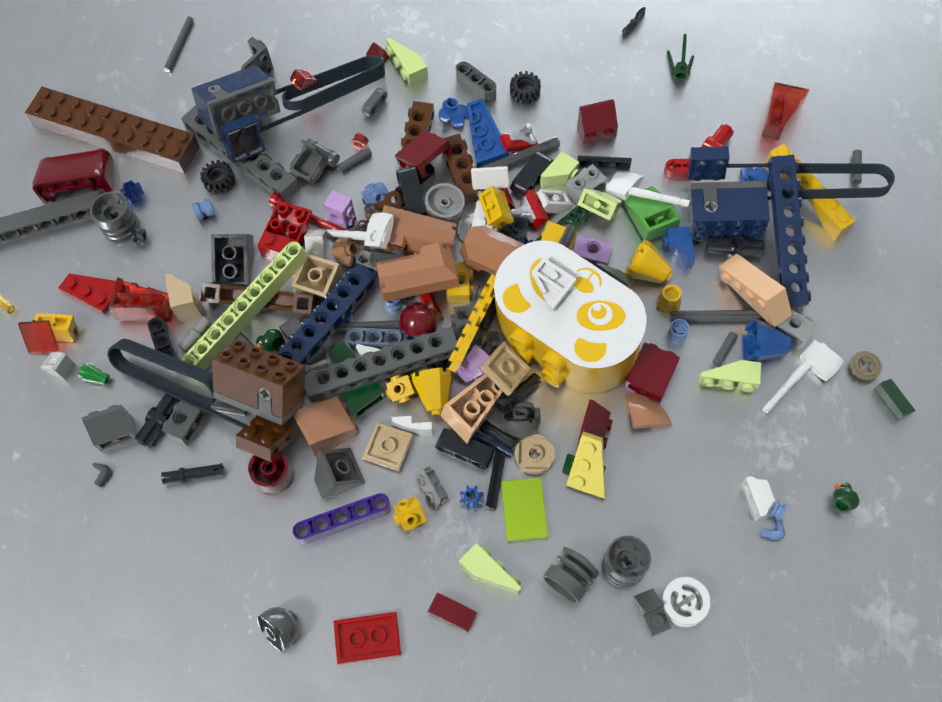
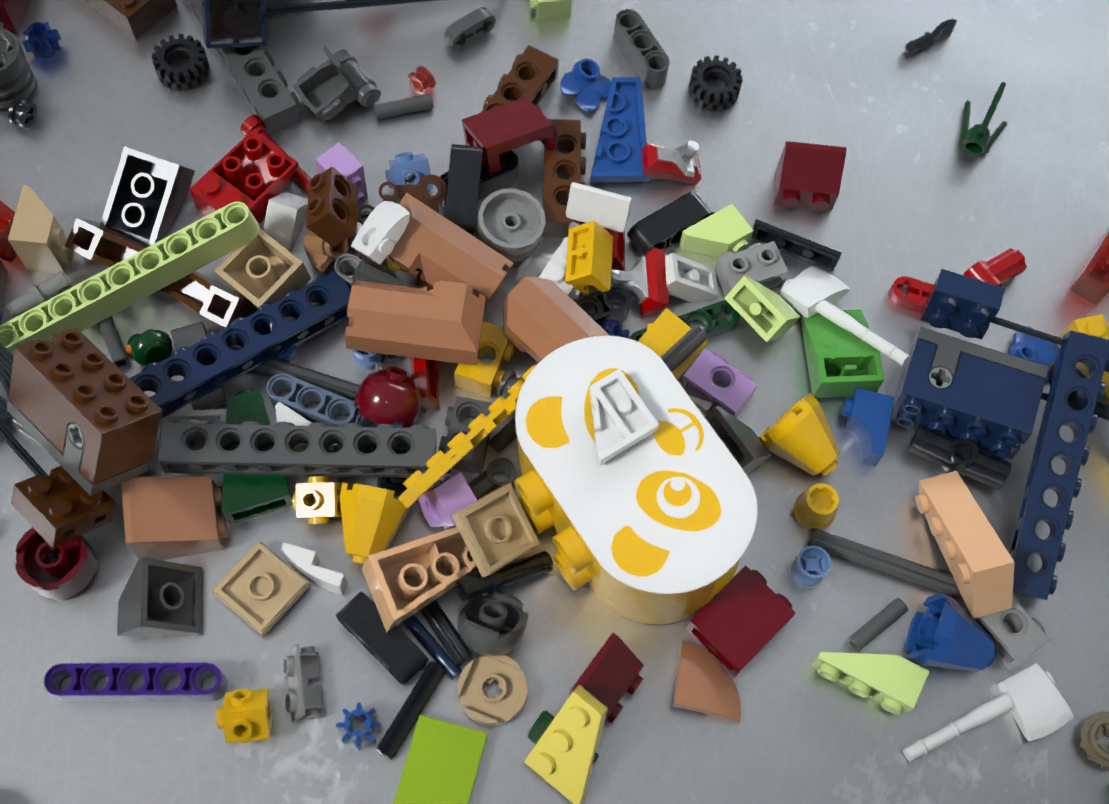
camera: 10 degrees right, 0 degrees up
medium blue wheel [192,198,216,221] -> none
dark grey axle [479,137,560,168] -> none
none -> reddish brown brick [306,167,358,247]

